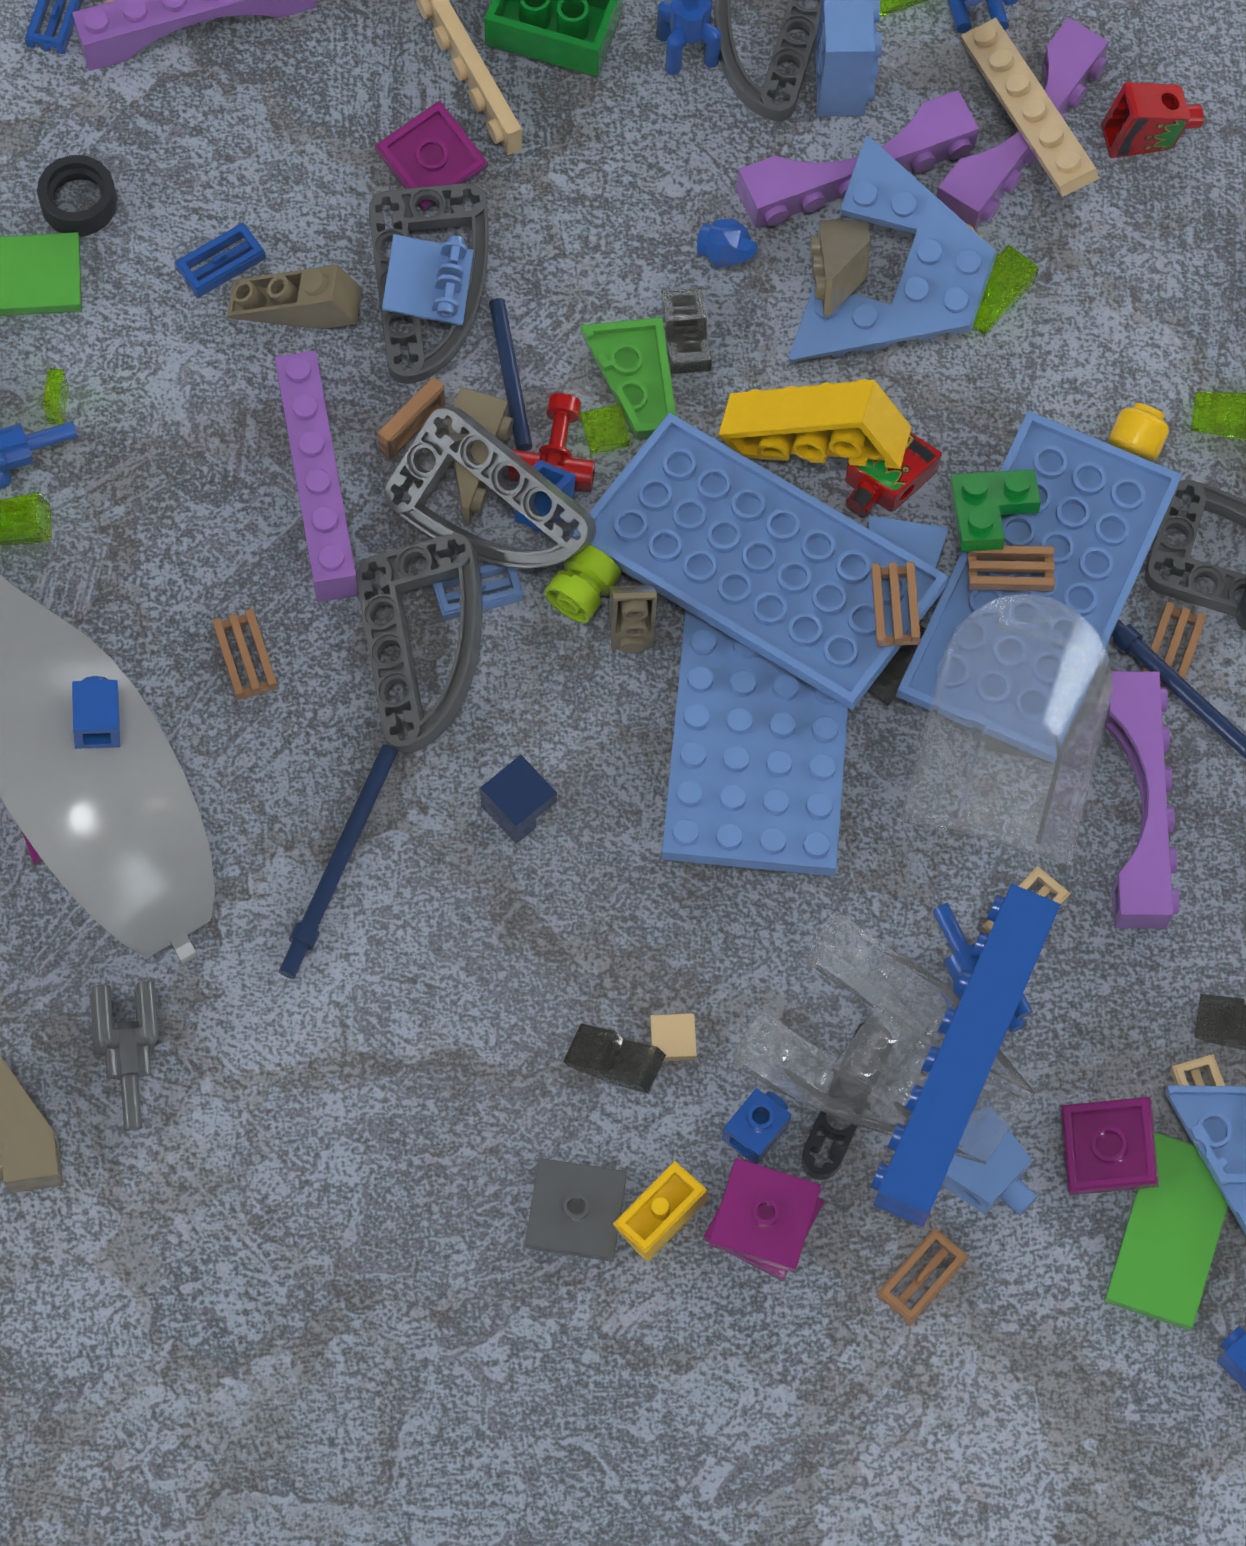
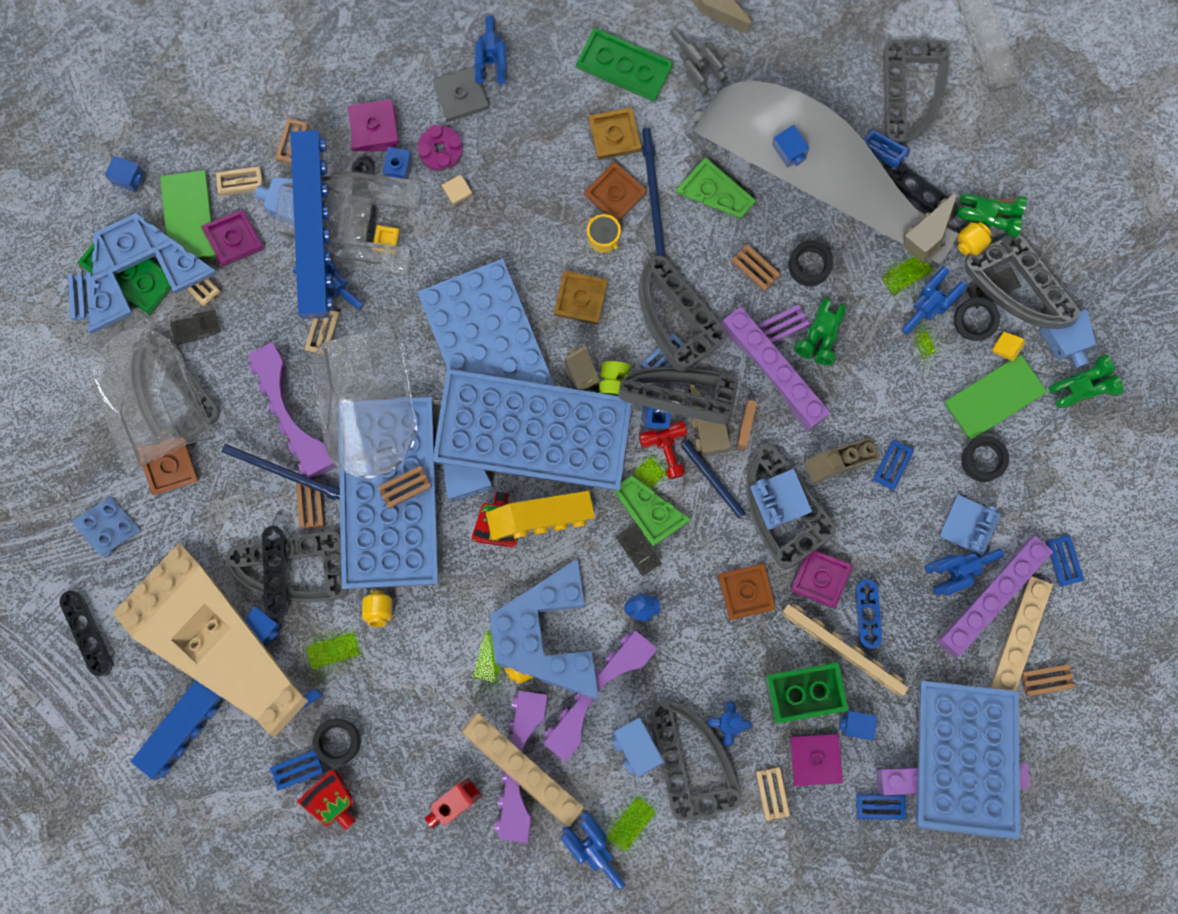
camera: 155 degrees right, 10 degrees up
dark blue piece [480,755,557,844] -> none
clear smoke slope [563,1023,666,1094] -> none
yellow slope [613,1161,708,1262] -> none
dark tan slope [810,220,870,316] -> none
medium nougat tile [871,561,921,647] -> none
green plate [950,469,1041,552] -> none
none -> tan tile [216,166,264,196]
none -> yellow tile [373,225,400,252]
none -> magenta plate [417,125,463,171]
none -> blue plant [474,16,507,84]
none -> pearl gold plate [553,270,608,325]
none -> green tile [575,27,674,103]
none -> dark orange tile [584,162,647,222]
none -> piece [587,214,621,253]
none -> pearl gold plate [588,107,641,160]
none -> bright green wing [675,157,756,219]
none -> dark orange tile [718,563,776,621]
none -> medium lavender tile [758,305,810,344]
none -> black tyre [788,241,833,287]
none -> green piece [793,297,846,366]
none -> blue beam [855,580,882,649]
none -> blue plant [924,548,1004,596]
none -> medium blue hinge [939,495,1001,556]

